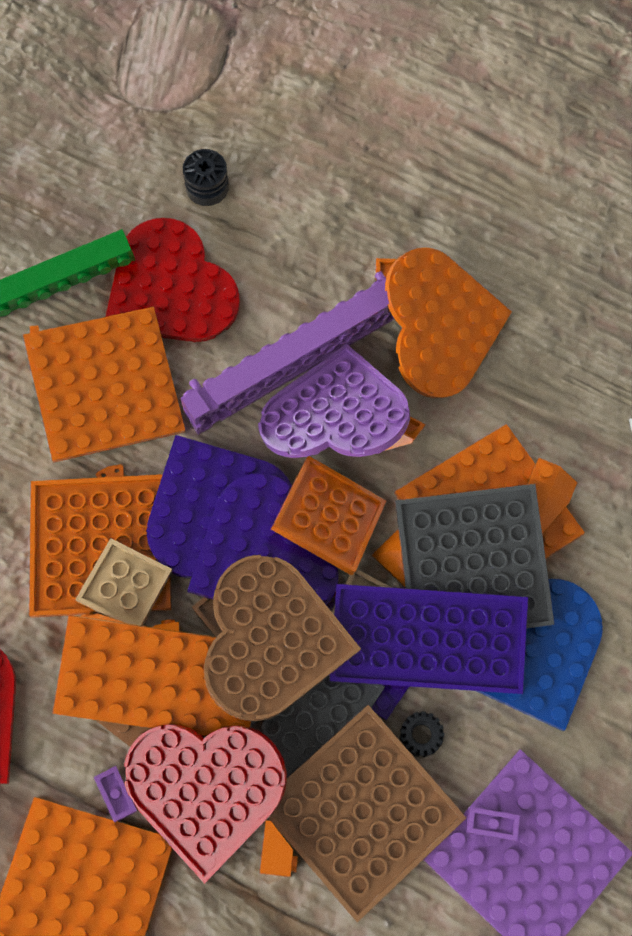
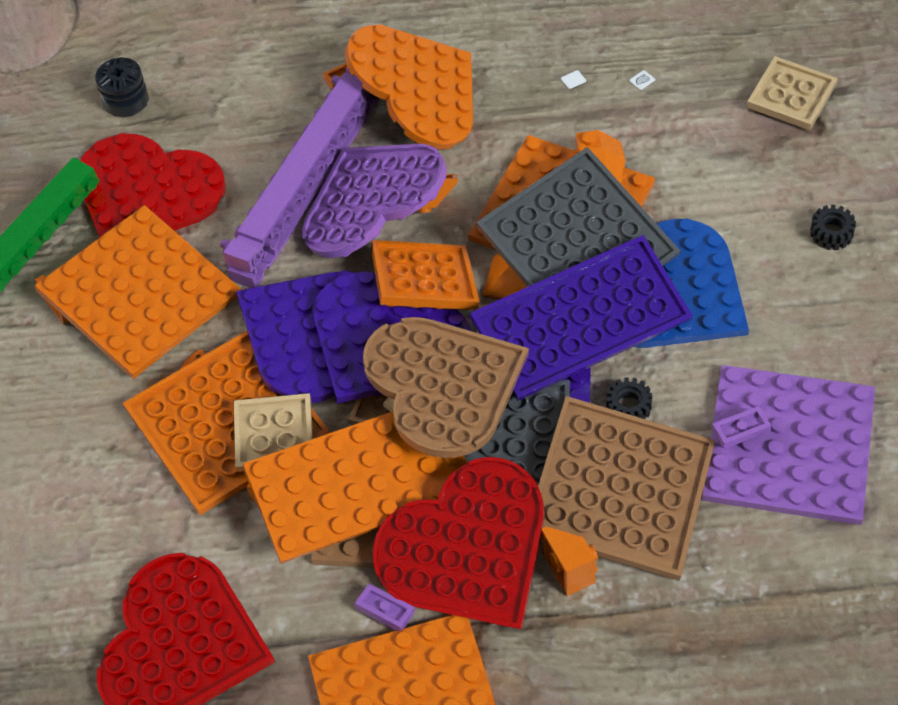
camera: 25 degrees left, 15 degrees down
none -> white sticker [561,70,586,89]

